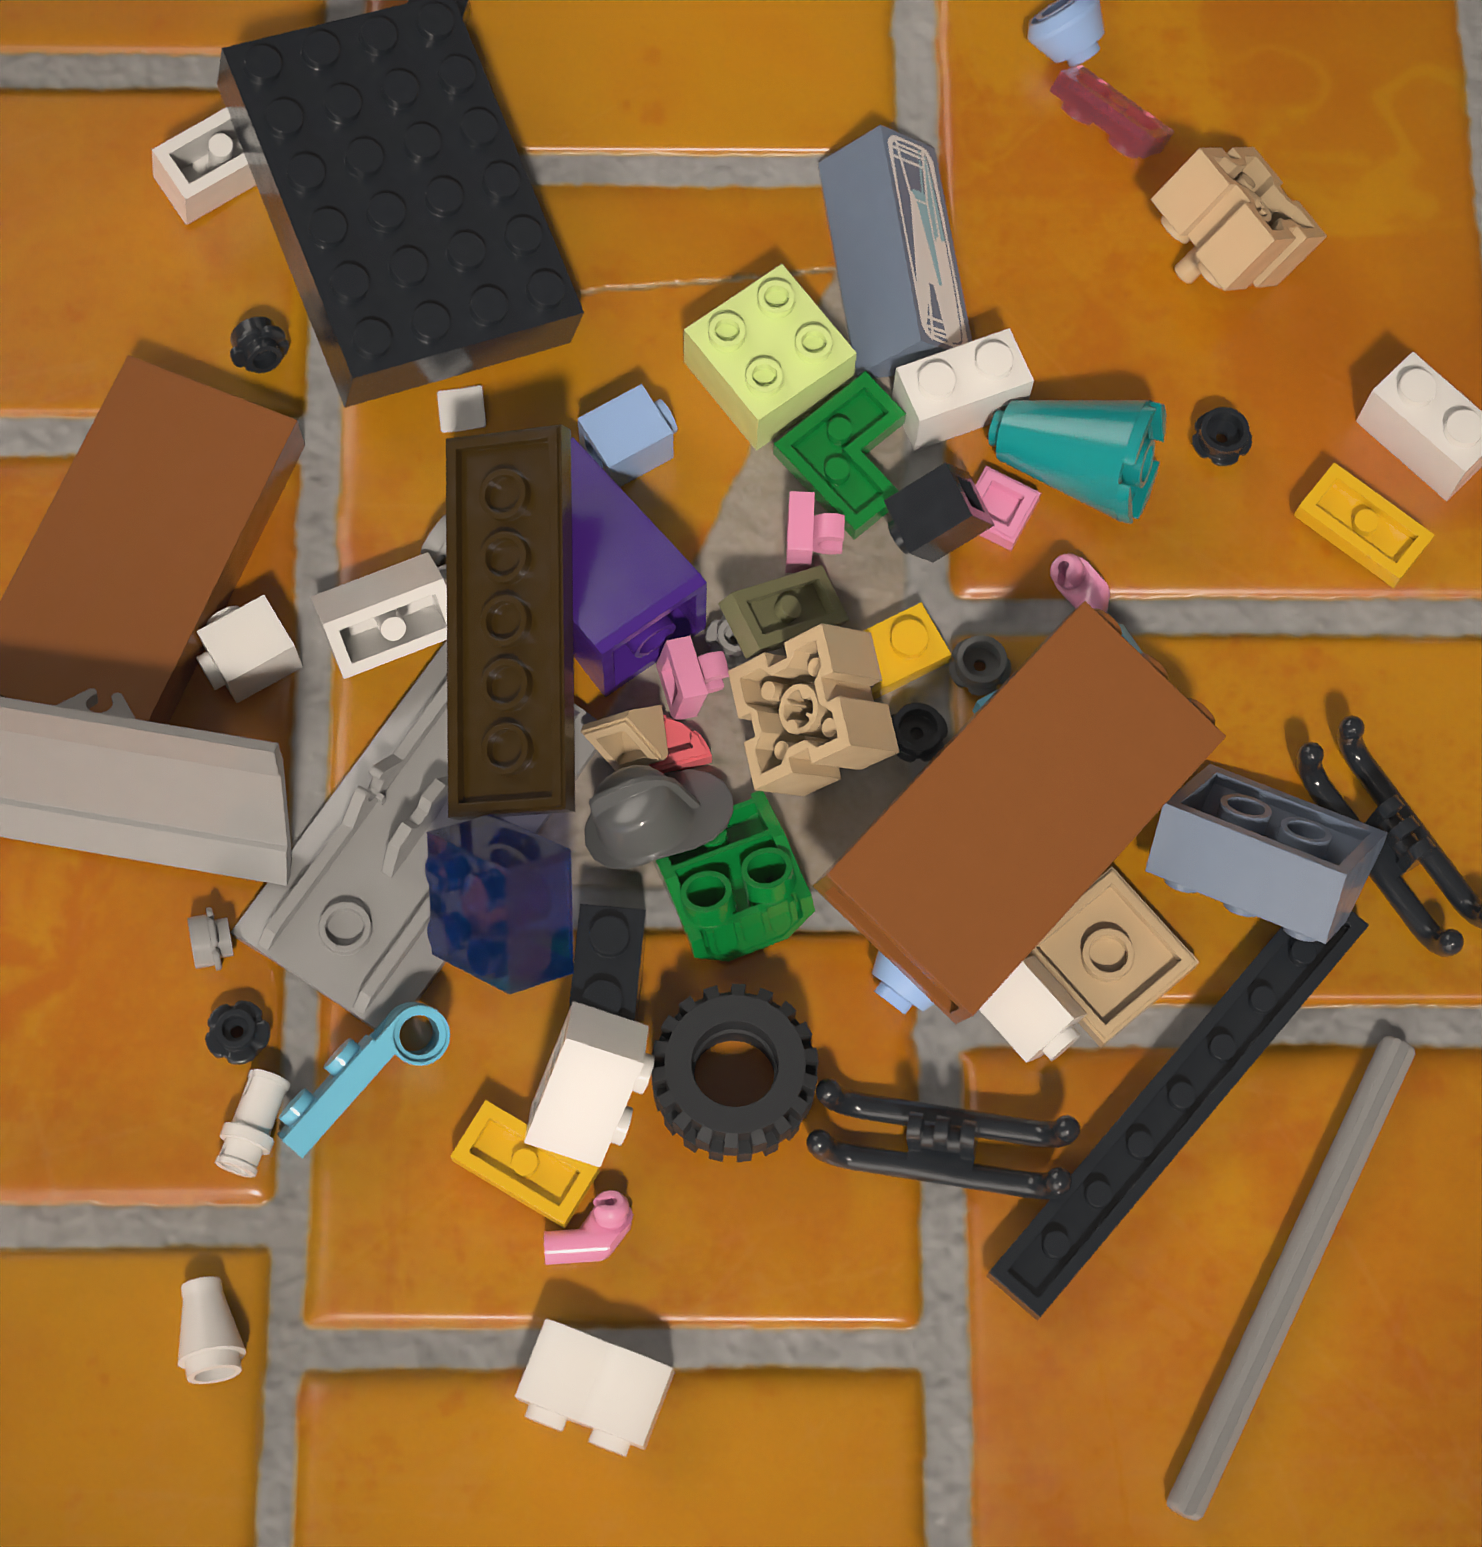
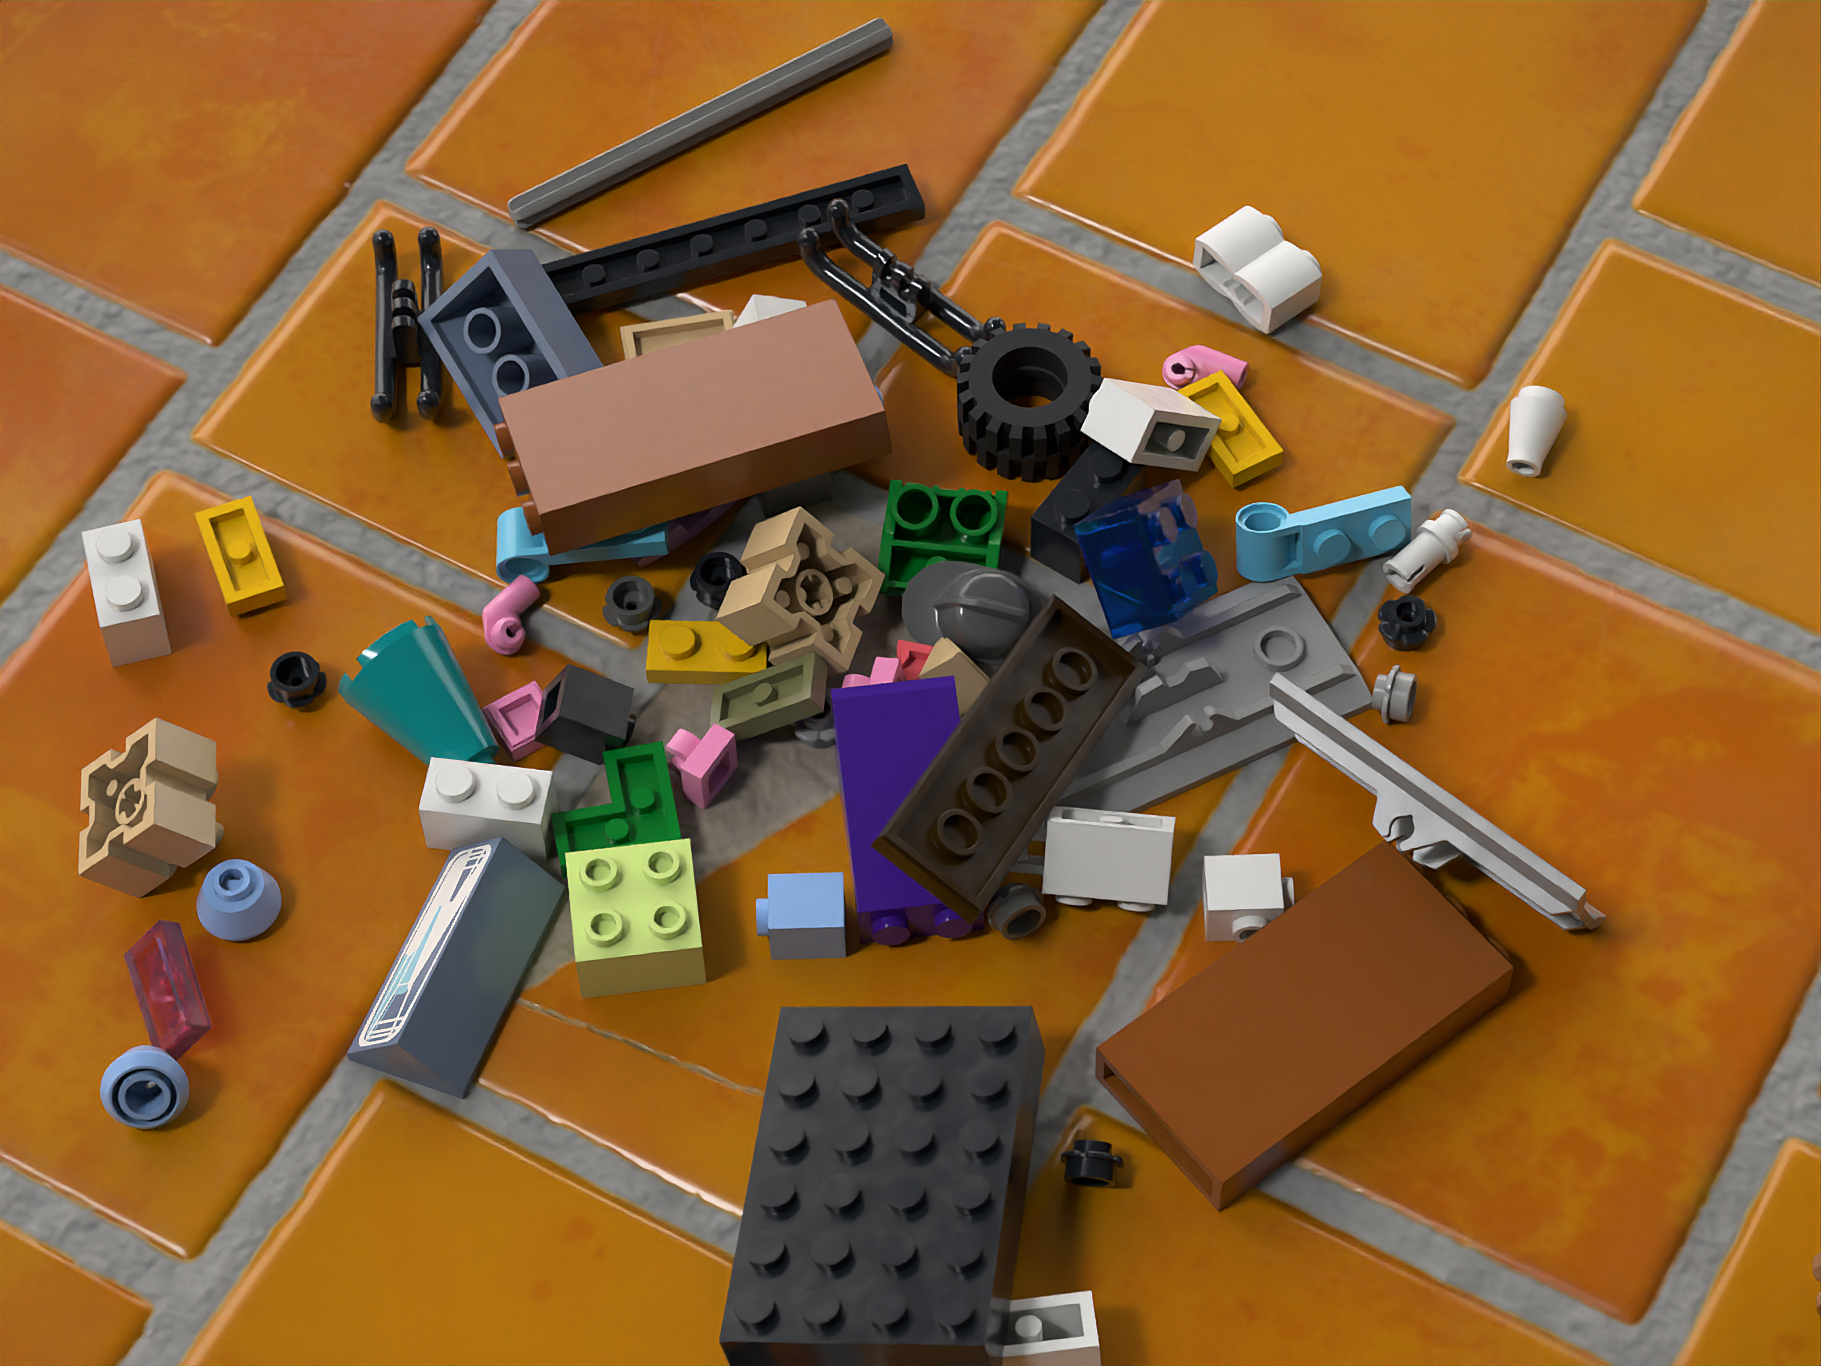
camera: 145 degrees left, 15 degrees down
none -> light blue cone [196,859,282,941]

